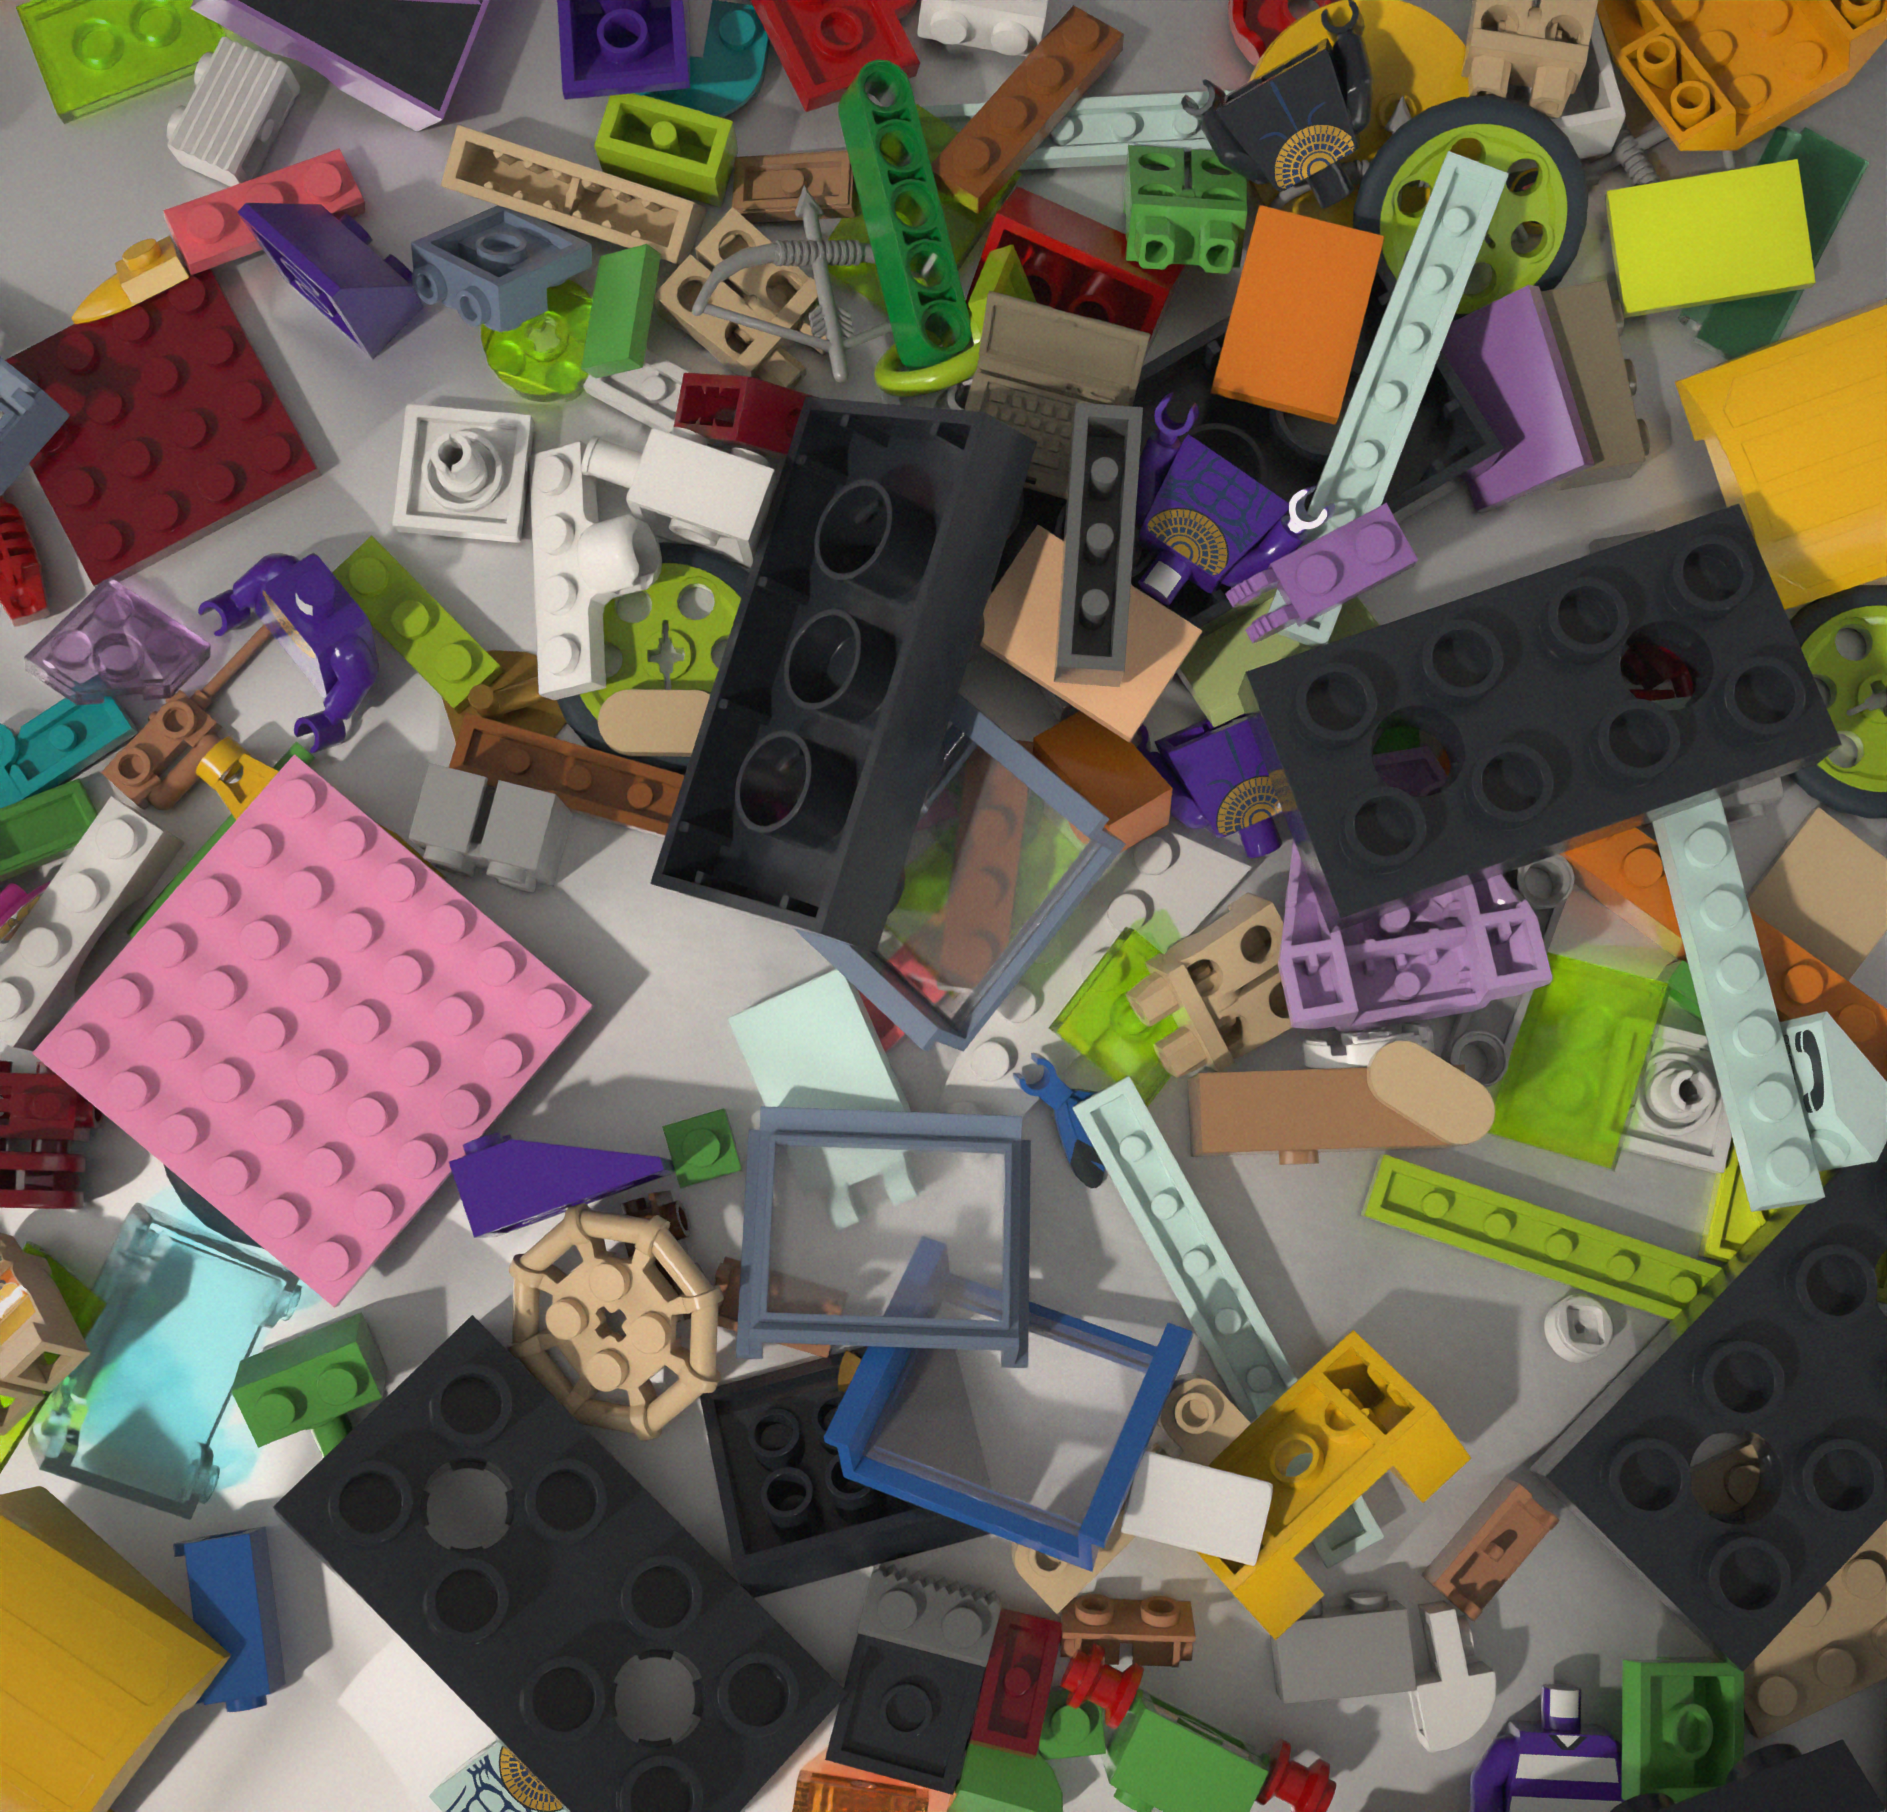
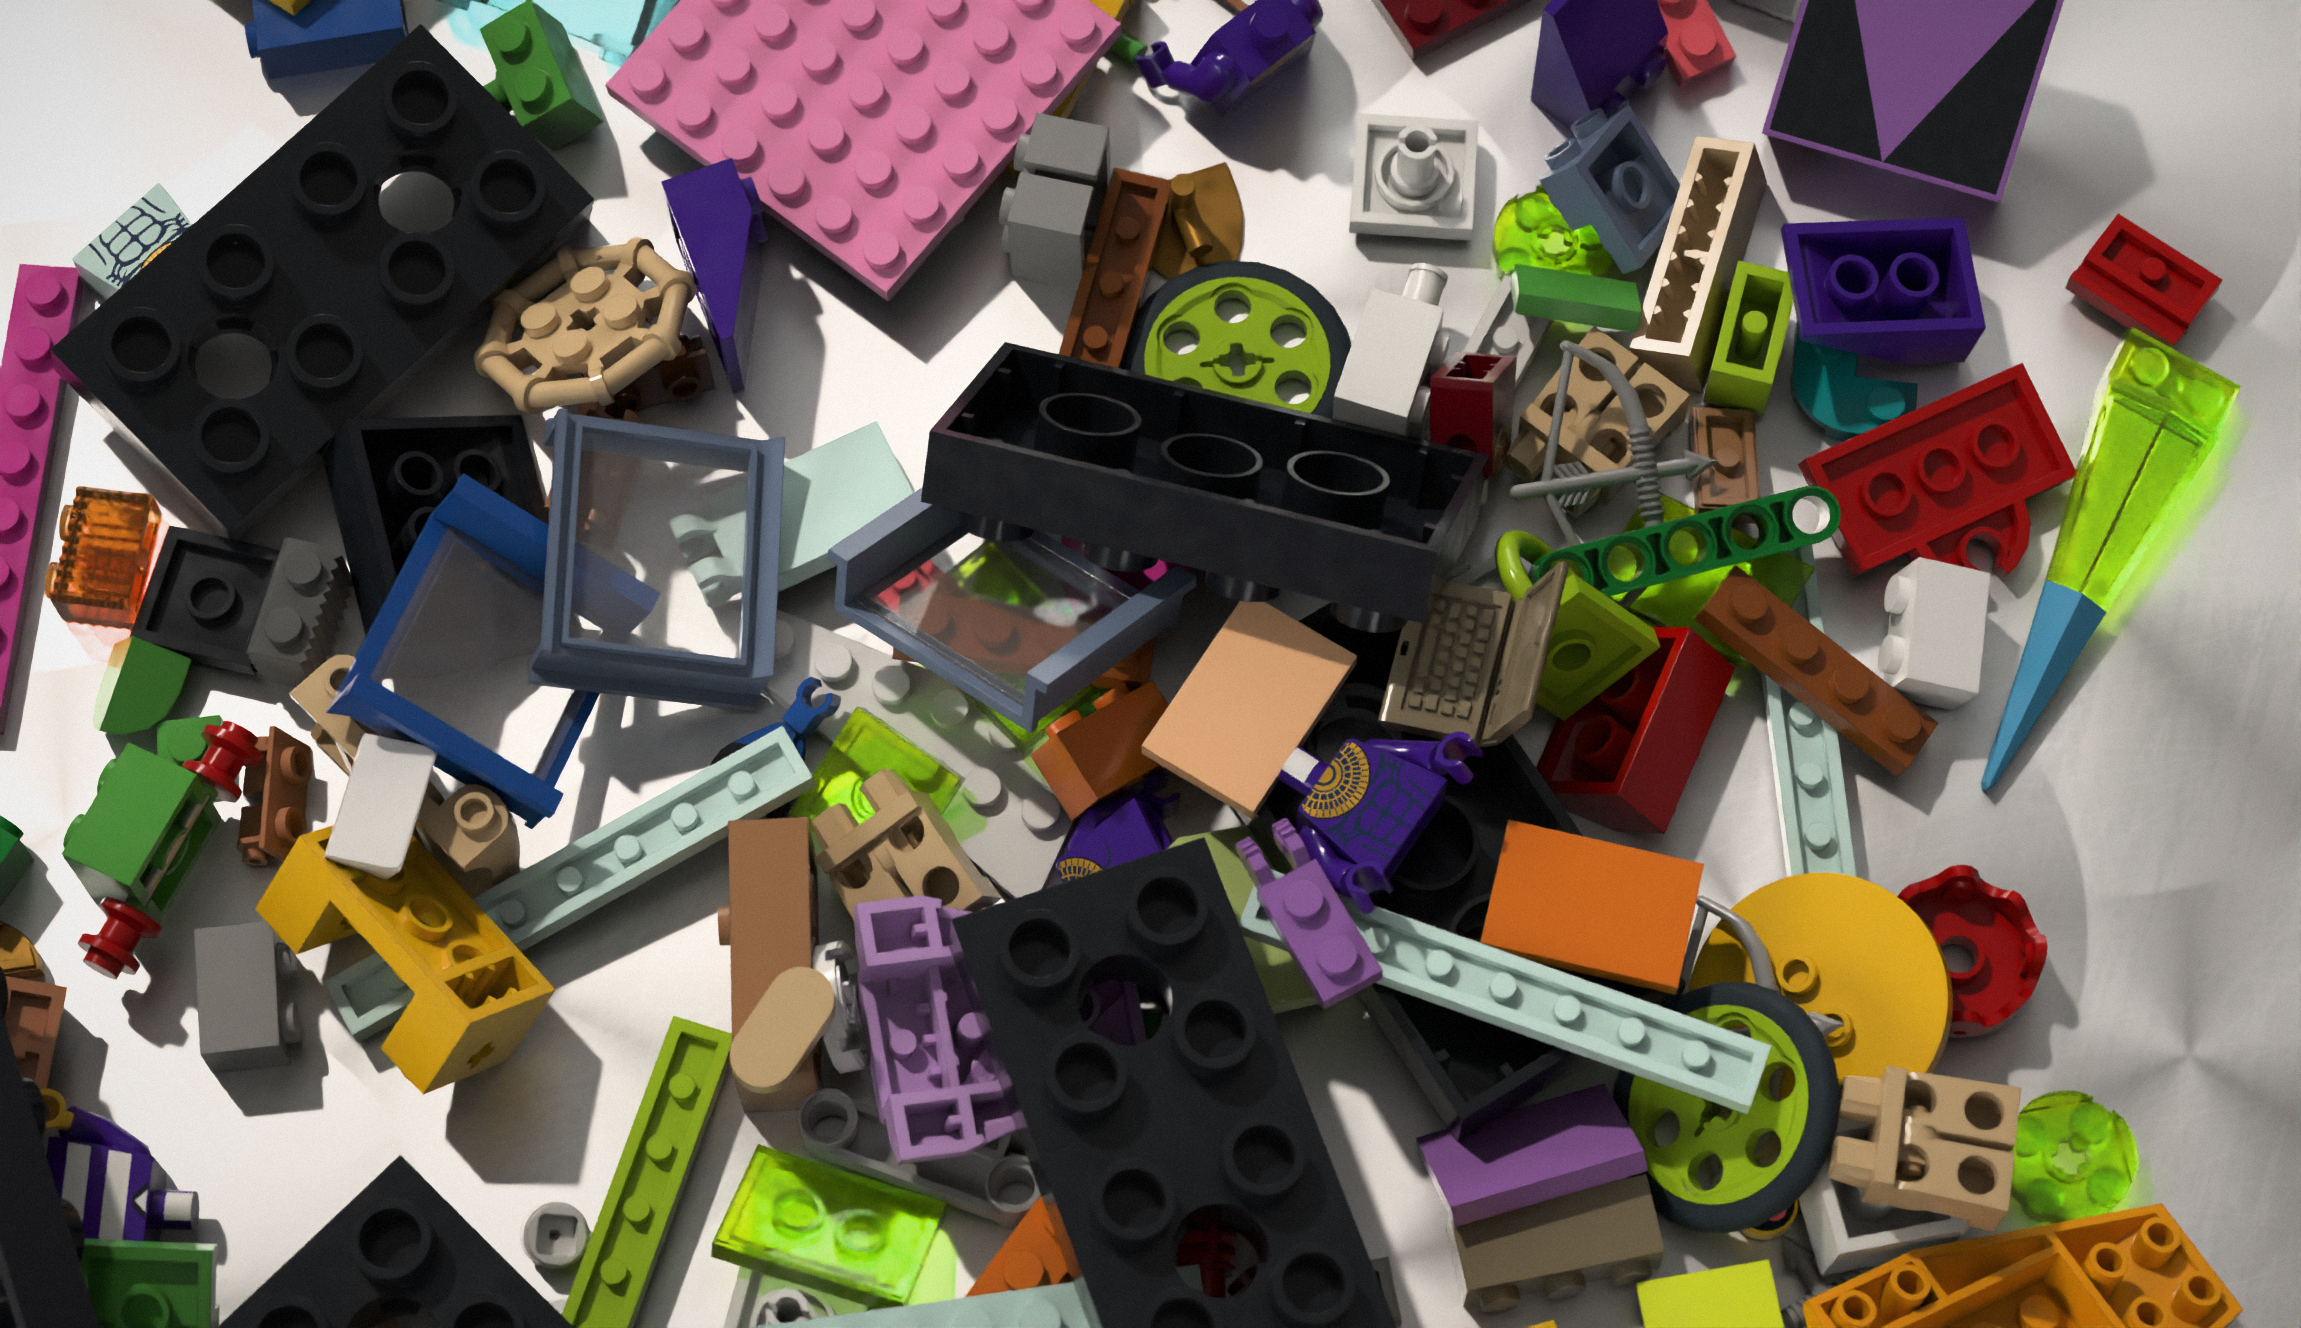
camera: 90 degrees right, 15 degrees down
lime plate [332,535,504,714] -> none
white plate [529,441,662,700] -> none
tan tile [598,689,710,757] -> none
bright green plate [662,1108,744,1189] -> none
dark red plate [969,1608,1062,1759] -> none
dark grey brick [1054,402,1143,687] -> none
bright green hips [1123,145,1247,274] -> none
black torso [1181,0,1374,208] -> none
white brick [1409,1600,1496,1753] -> none
nougat hinge [1421,1477,1560,1622] -> none

